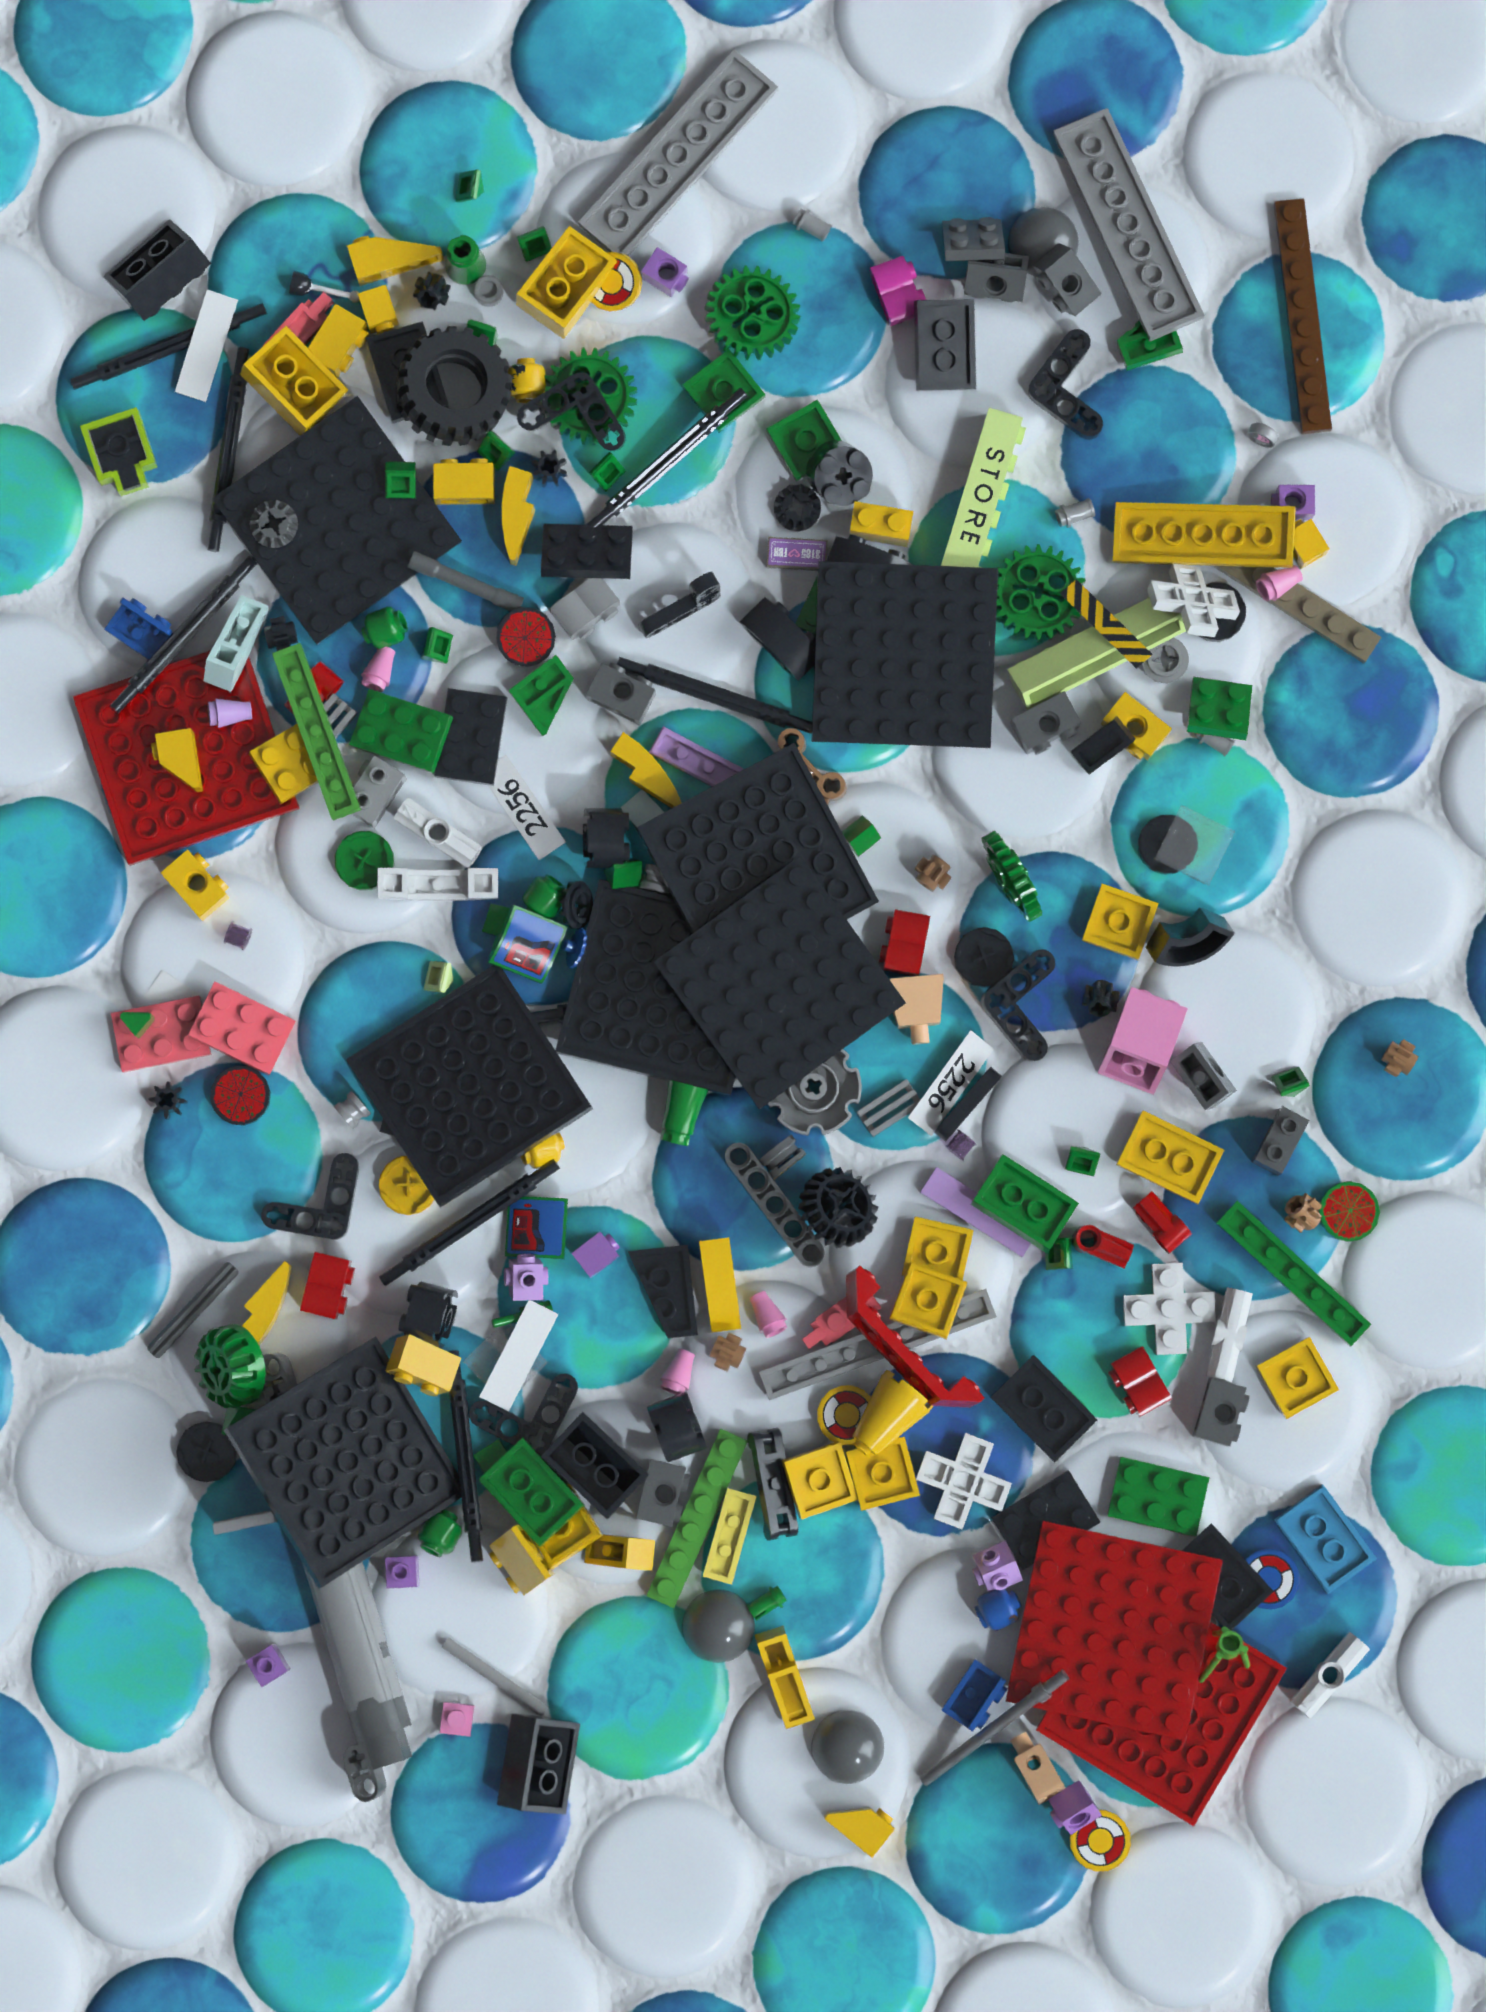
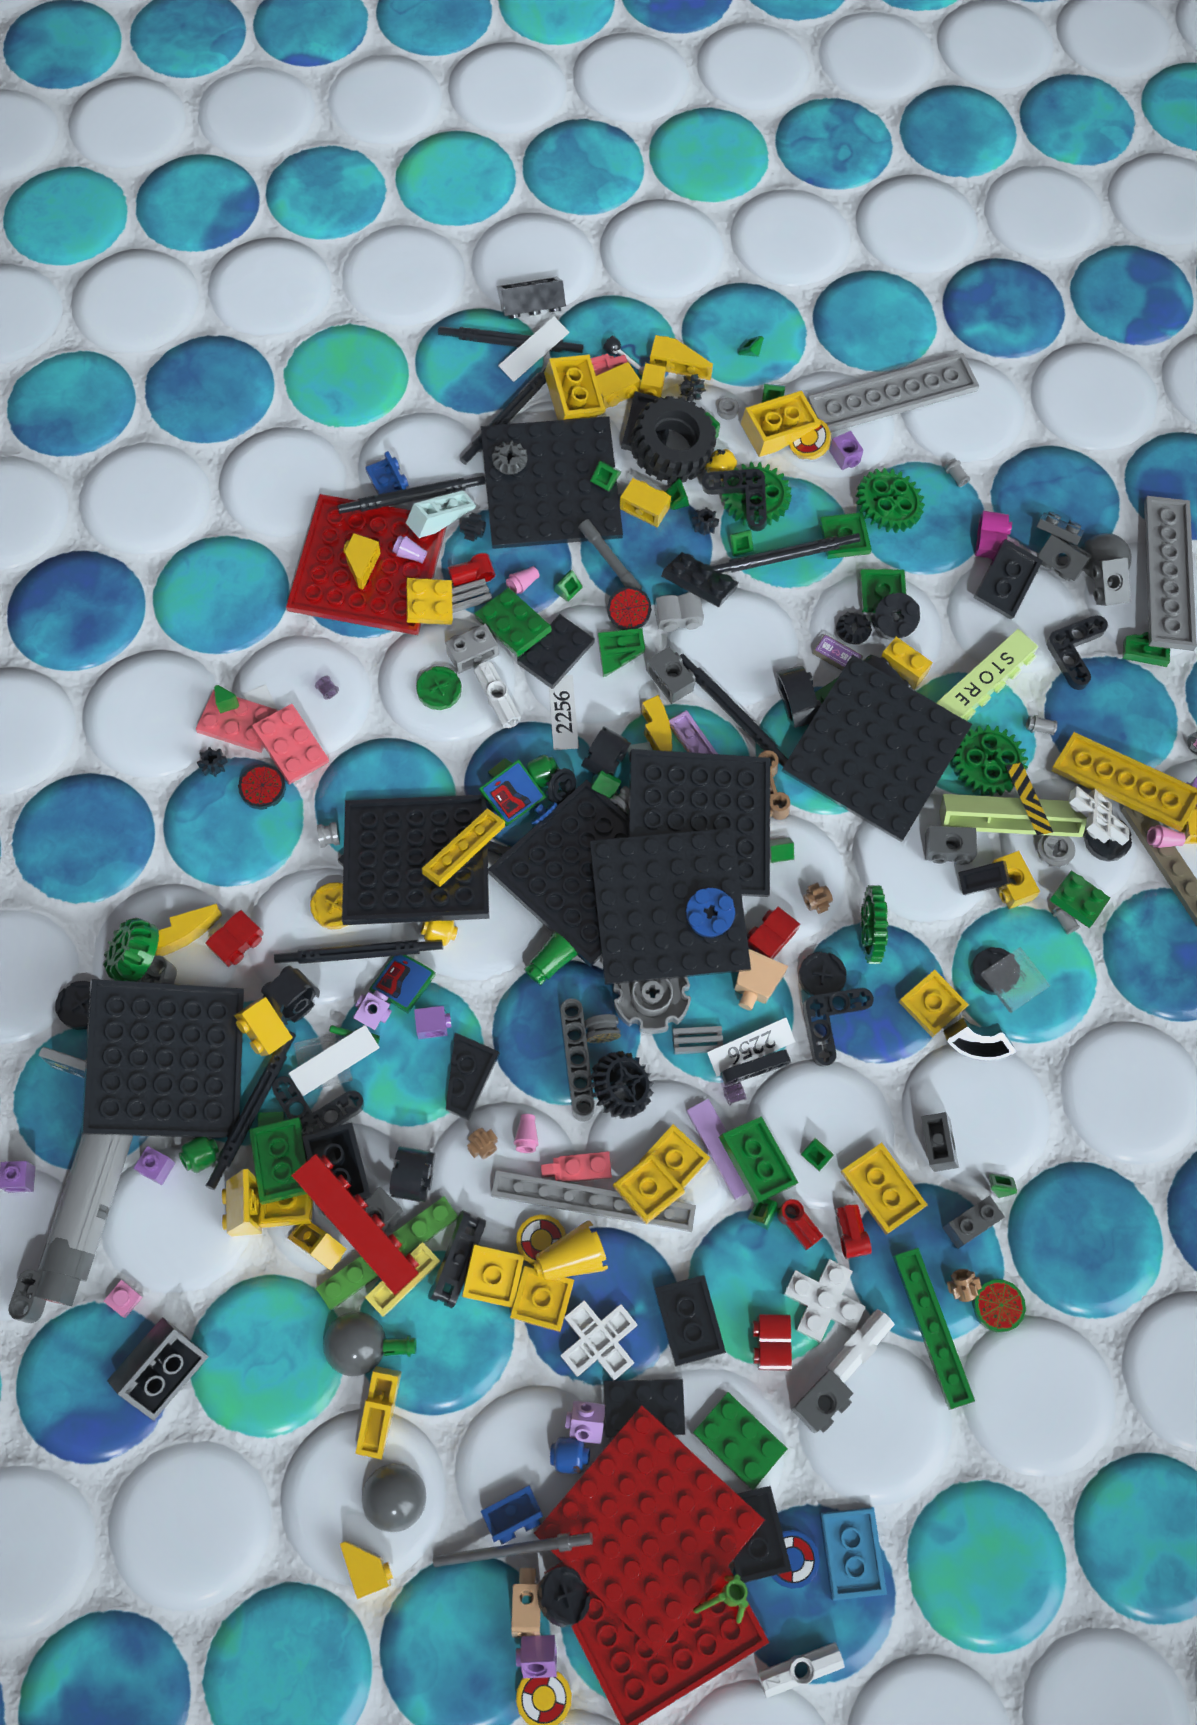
camera: 25 degrees right, 15 degrees down
piece [80,407,158,497] -> none
dark grey axle [147,1262,239,1358] -> none
yellow brick [160,849,230,921] -> none
black beam [261,1153,359,1240] -> none
bright green plate [272,643,361,821] -> none
green head [361,606,408,649] -> none
white slope [378,868,498,901] -> none
yellowish green slope [424,961,453,993] -> none
light grey bar [442,1637,548,1717] -> none
green plant [445,235,486,285] -> none
yellow slope [502,466,535,566] -> none
black beam [638,571,721,638] -> none
bright pink cone [660,1349,695,1395] -> none
yellow slope [699,1237,741,1333] -> none
red slope [846,1266,985,1408] -> none
black gear [1082,980,1120,1017] -> none
bright pink slope [1098,987,1188,1095] -> none
yellow plate [1256,1337,1339,1419] -> none
medium nougat gear [1381,1039,1419,1077] -> none
none -> red brick [291,1154,420,1295]
none -> yellow plate [422,808,505,887]
none -> black tile [537,1566,591,1627]
none -> blue plate [686,888,735,937]

